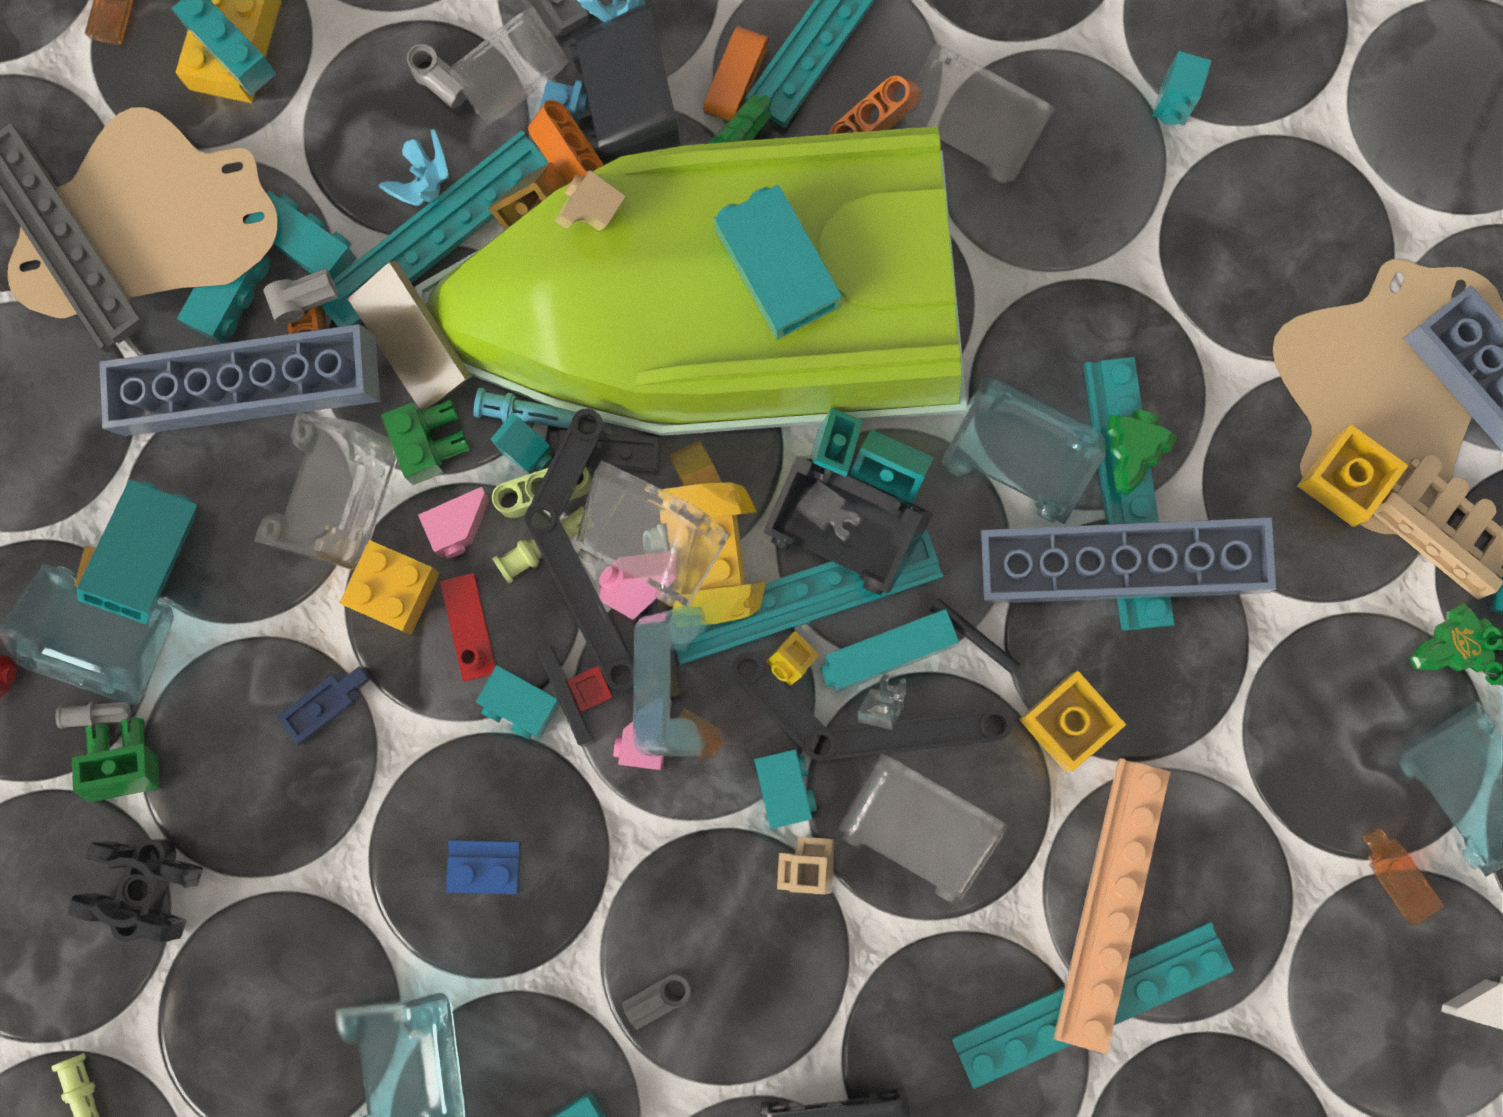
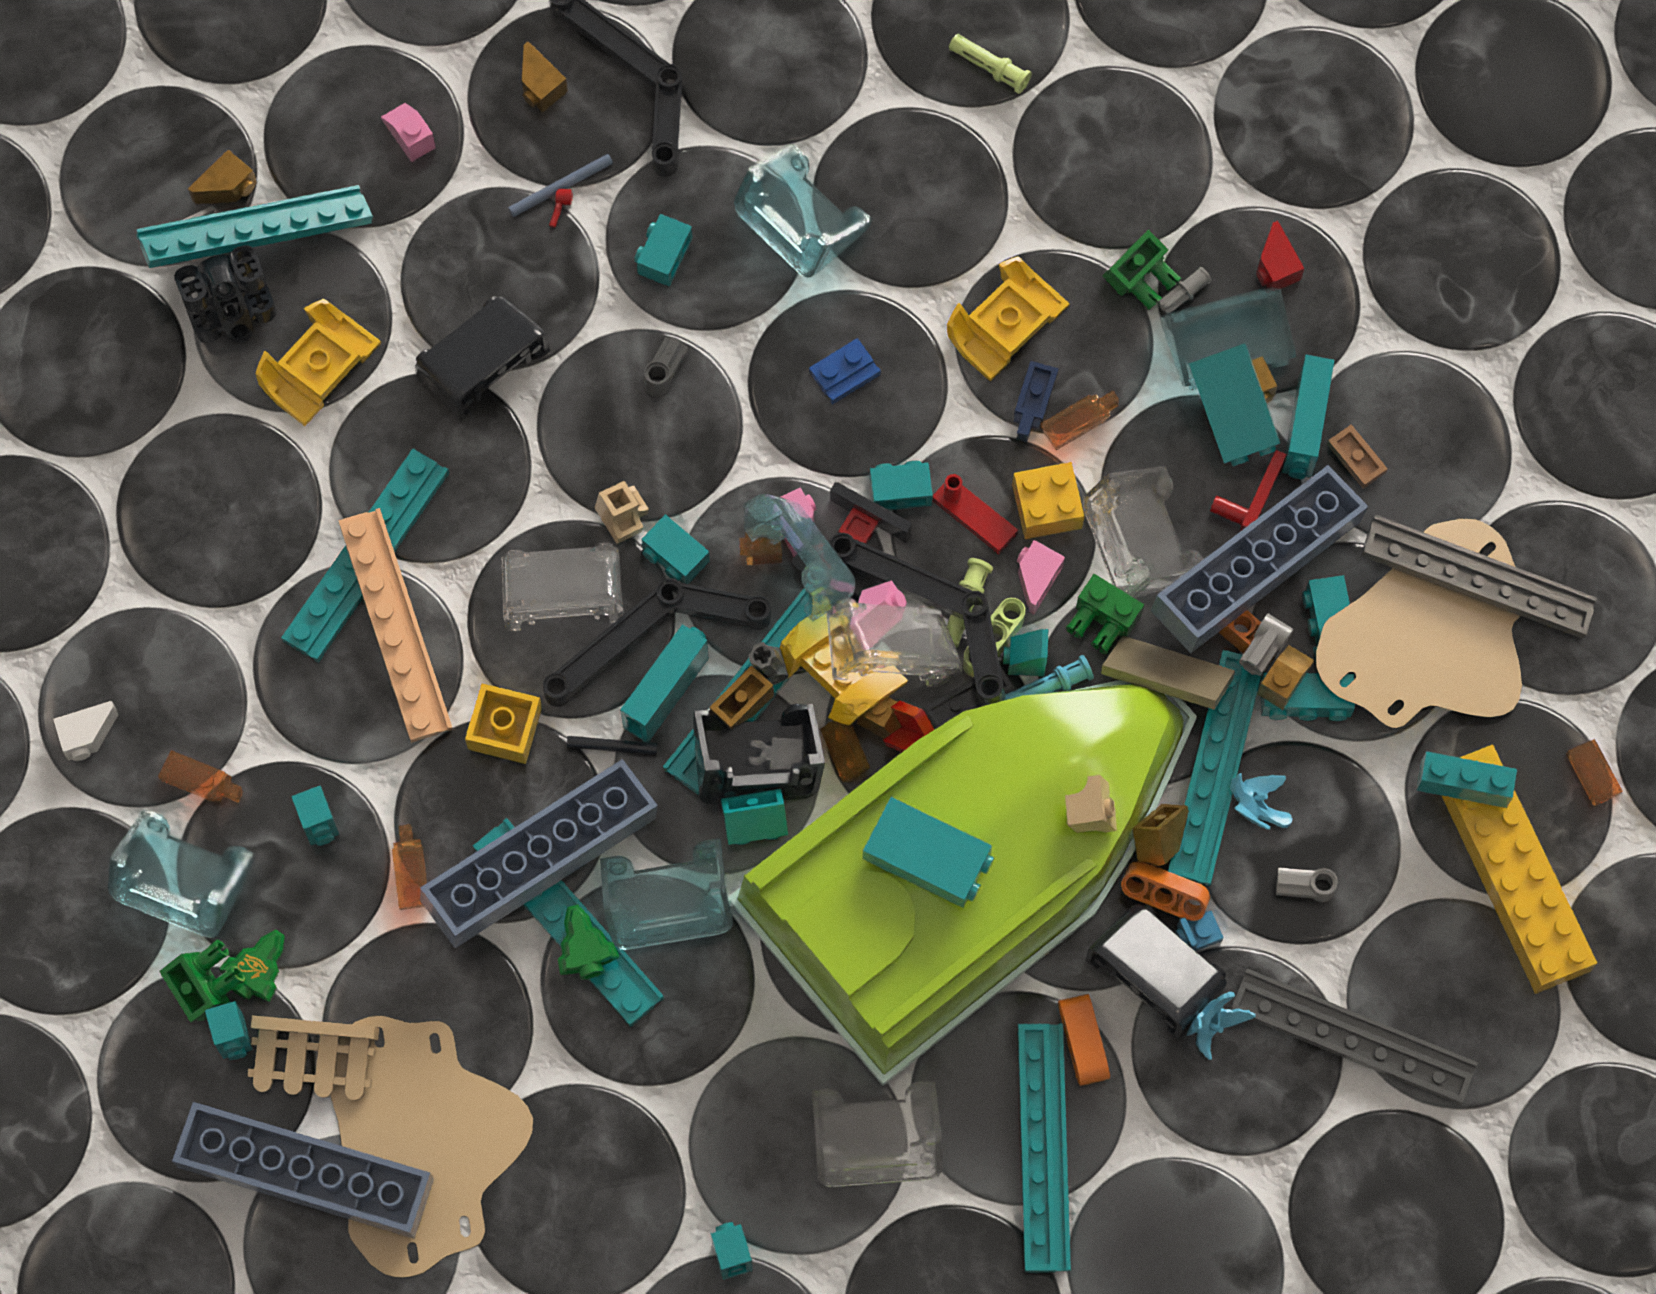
camera: 140 degrees right, 10 degrees down
black piece [67,839,204,942] -> none
clear piece [448,5,570,125] -> none
green rock [708,95,772,144] -> none
yellow bracket [765,631,820,686] -> none
teal slope [810,407,863,477] -> none
orange beam [829,75,921,134] -> none
clear plate [858,674,907,730] -> none
yellow brick [1297,424,1409,527] -> none
none -> teal brick [291,786,339,846]
none -> clear orange hinge [392,824,428,910]
none -> pearl gold slope [709,665,774,729]
none -> dark grey piece [748,642,788,684]
none -> clear orange plate [820,720,870,782]
none -> red panel [883,700,935,752]
none -> yellow piece [947,257,1070,381]
none -> clear orange hinge [1040,390,1119,450]
none -> red piece [1210,450,1287,532]
none -> pearl gold slope [1257,645,1314,710]
none -> teal brick [1282,355,1335,479]
none -> medium nougat plate [1327,424,1388,489]

